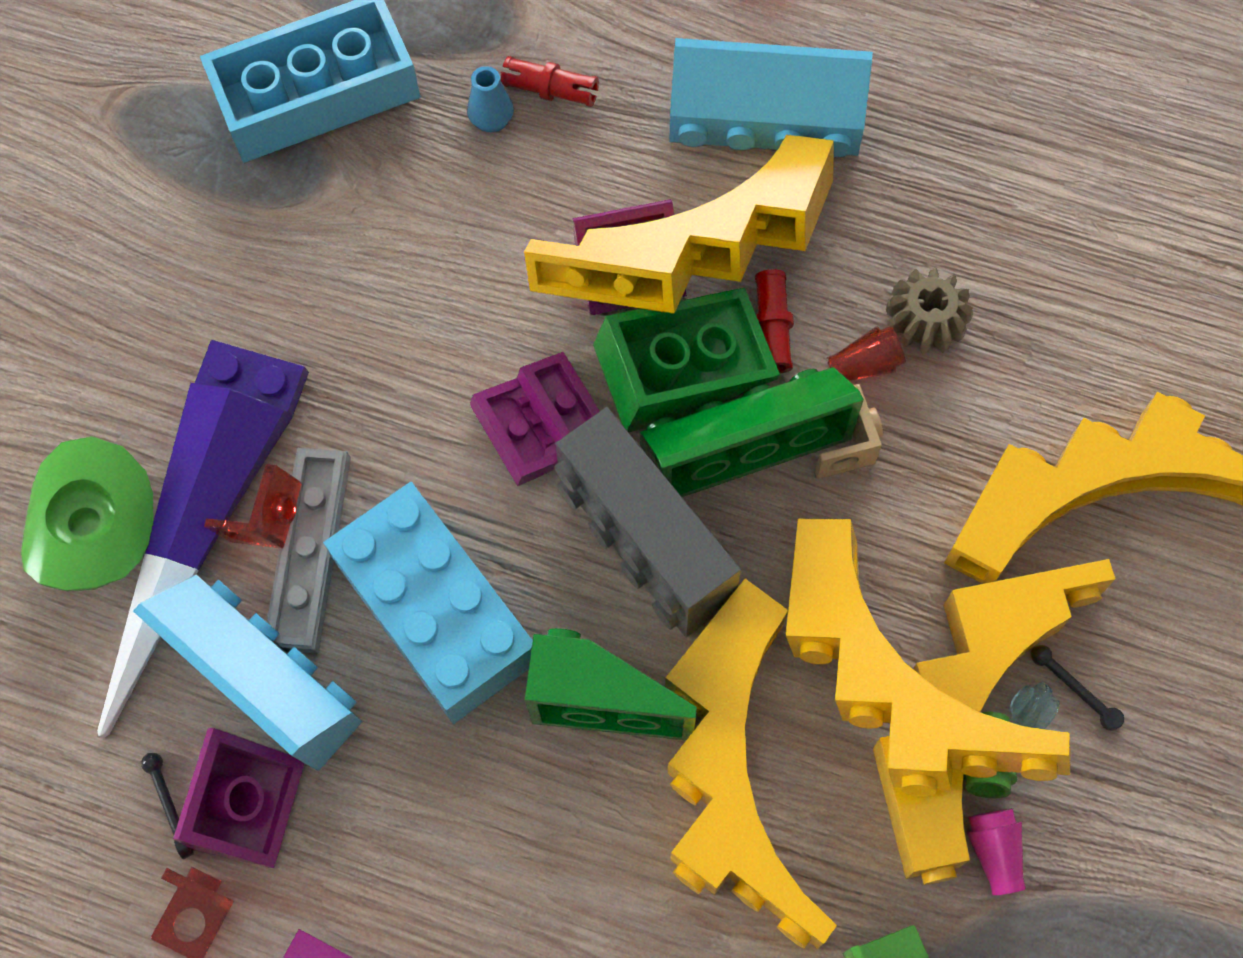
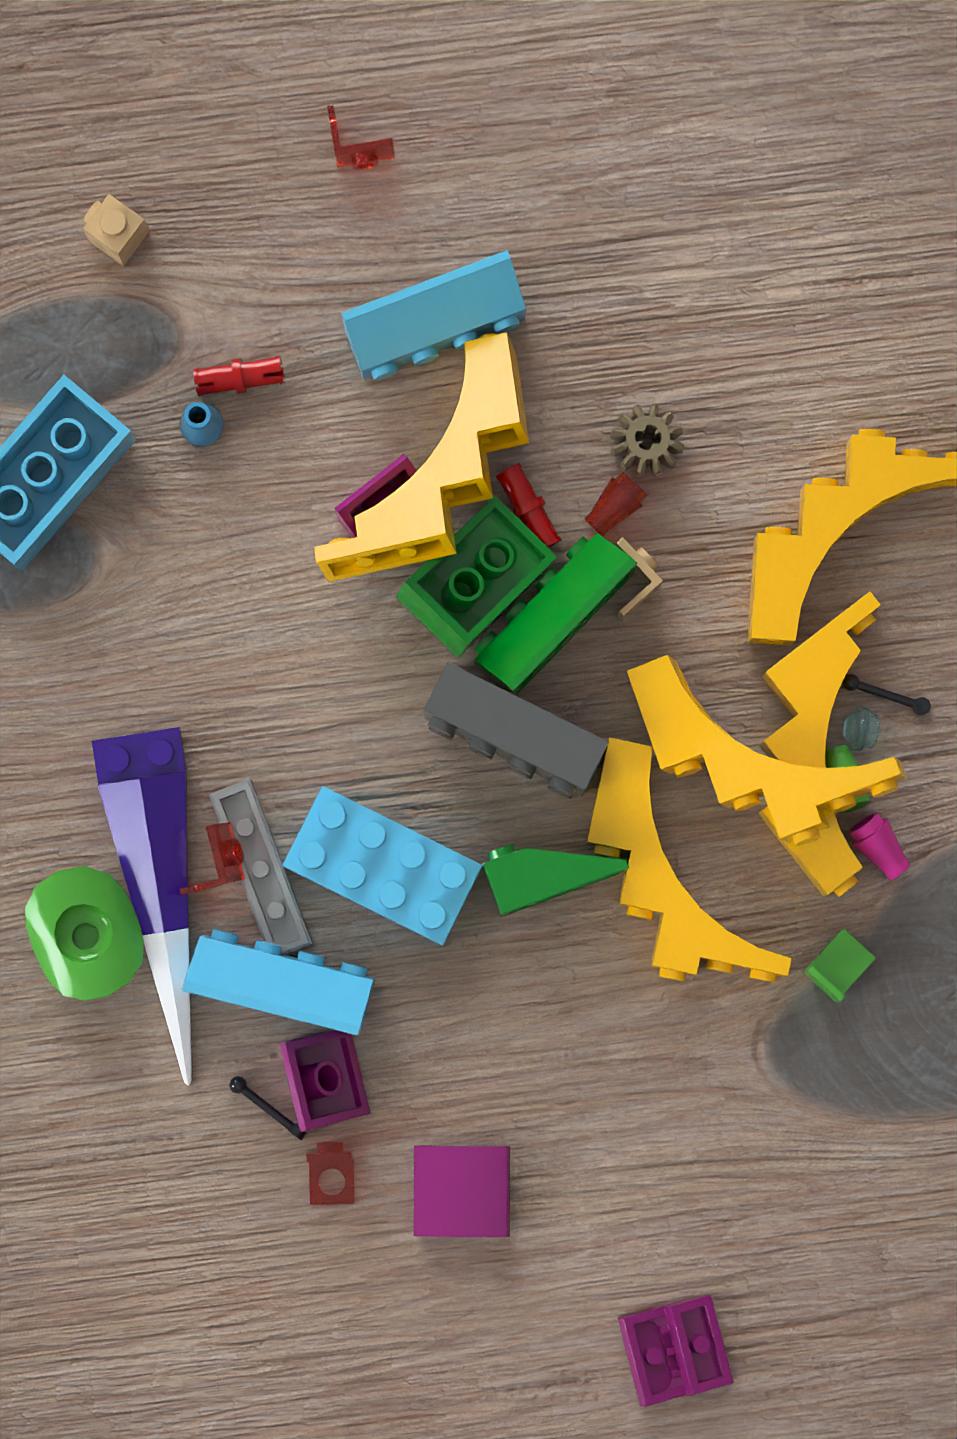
camera: 30 degrees left, 15 degrees up
magenta slope [470,352,600,486] -> none

